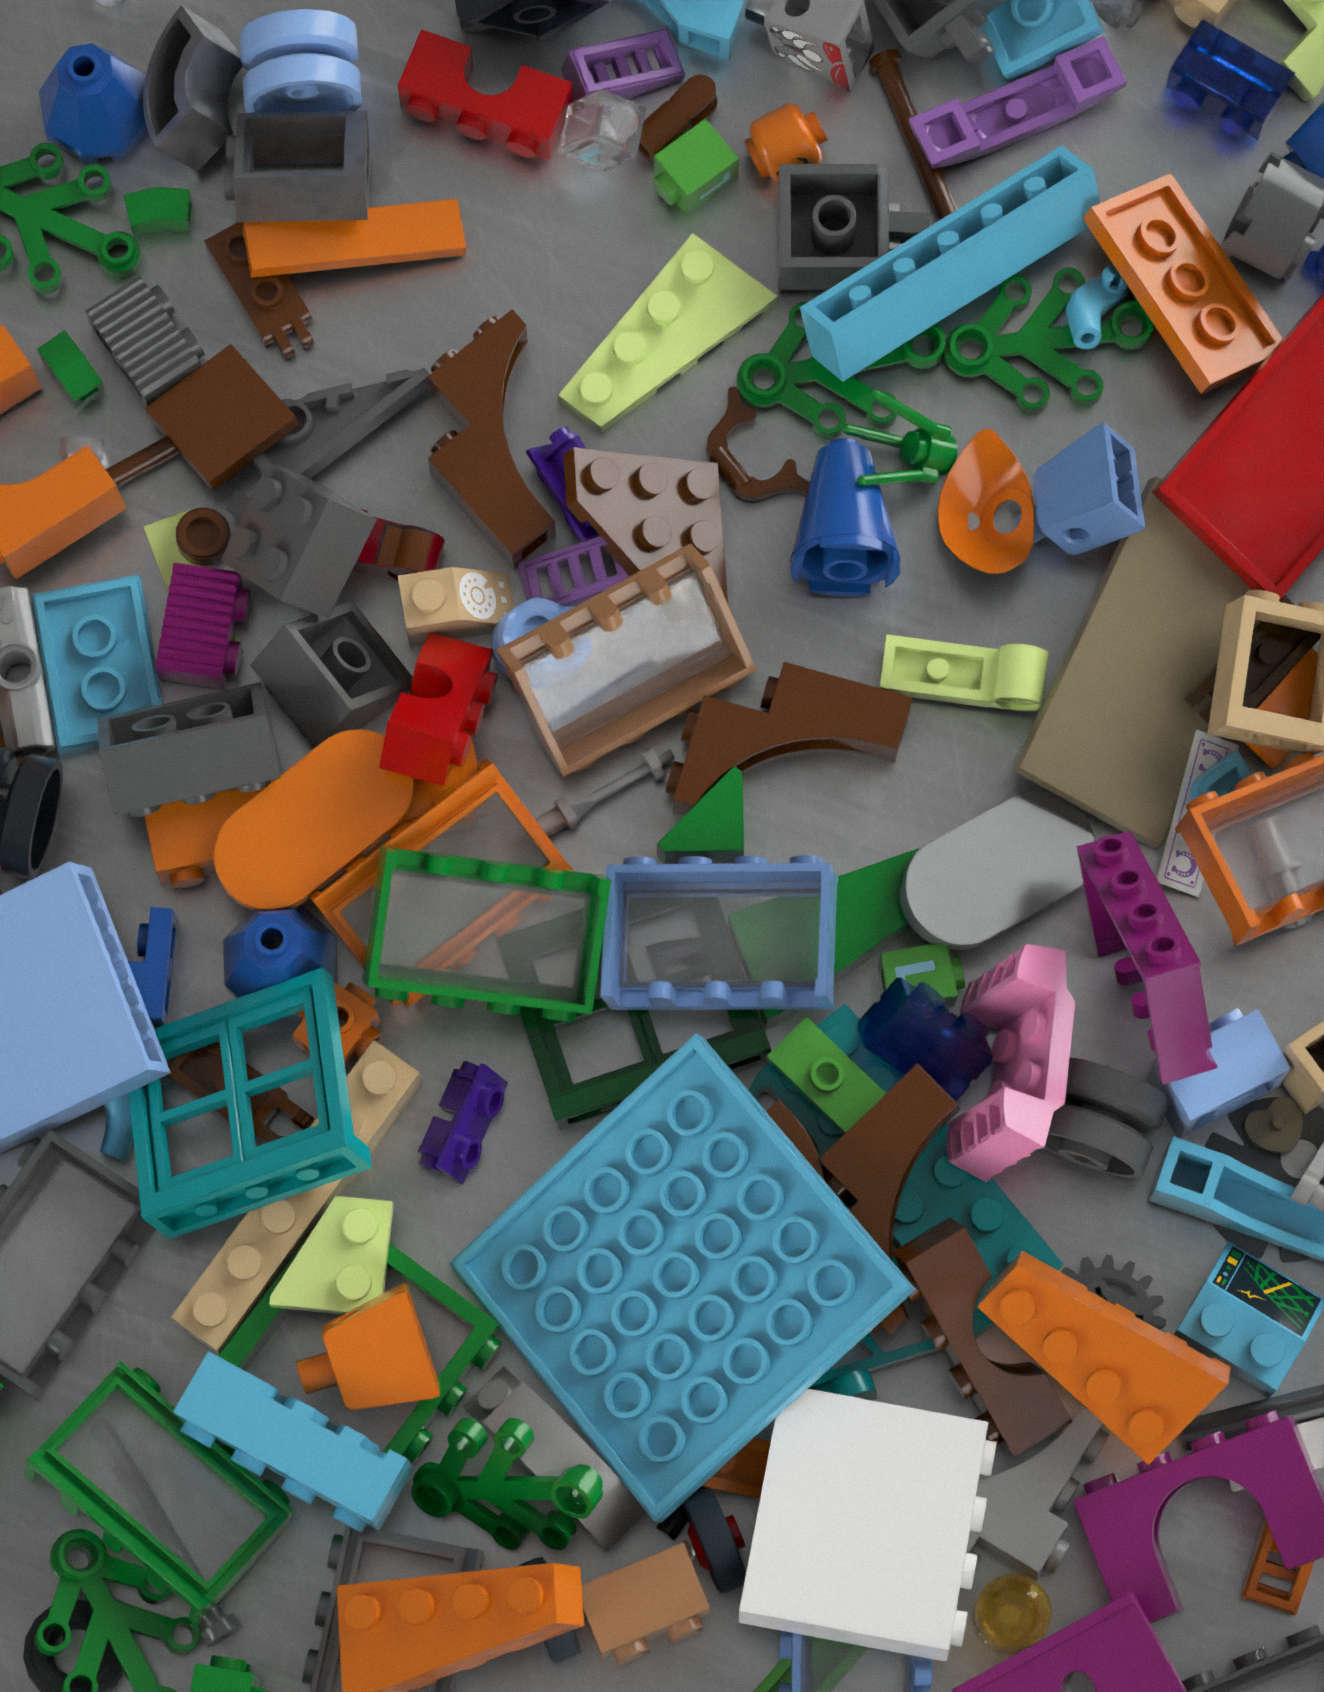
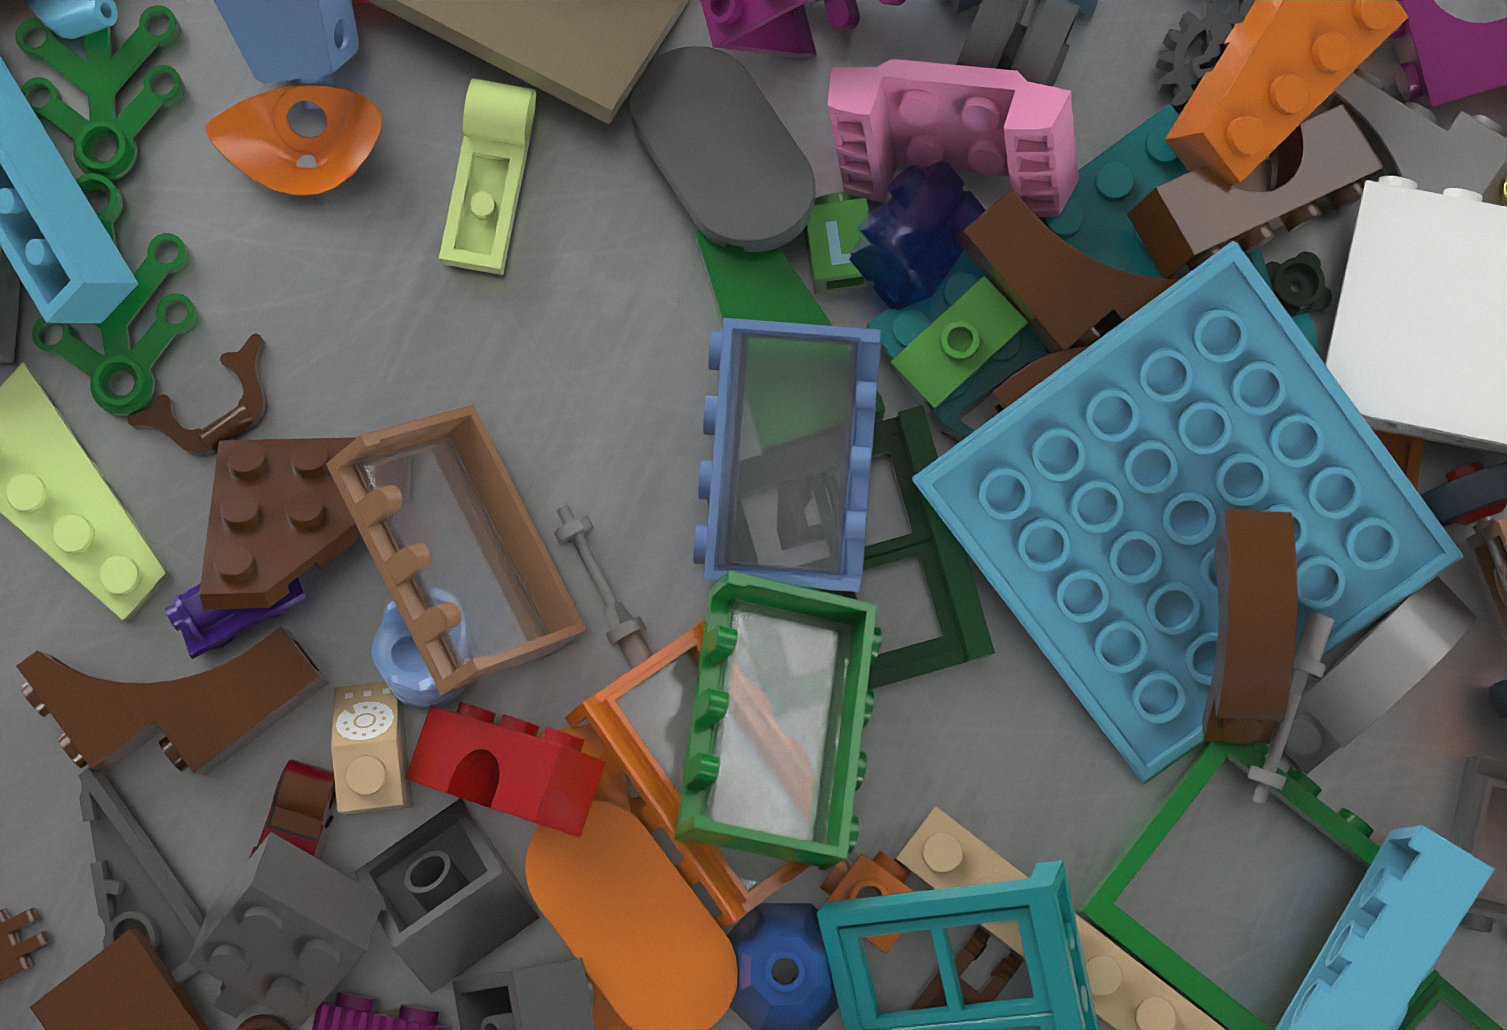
camera: 85 degrees left, 5 degrees up
yellowish green wing [269,1196,394,1314] -> none
orange torso [296,1283,440,1410] -> none
green plant [411,1418,603,1550] -> none
dark purple hinge [418,1061,508,1185] -> none
medium lavender slope [518,536,629,606] -> none
green slope [657,765,744,864] -> none
reddish brown arch [665,662,913,816] -> none
blue cone [790,438,901,597] -> none
green plant [842,390,958,486] -> none
none -> reddish brown arch [1202,509,1298,744]
none -> light grey piece [1247,612,1334,805]
none -> dark green plate [1266,251,1332,317]

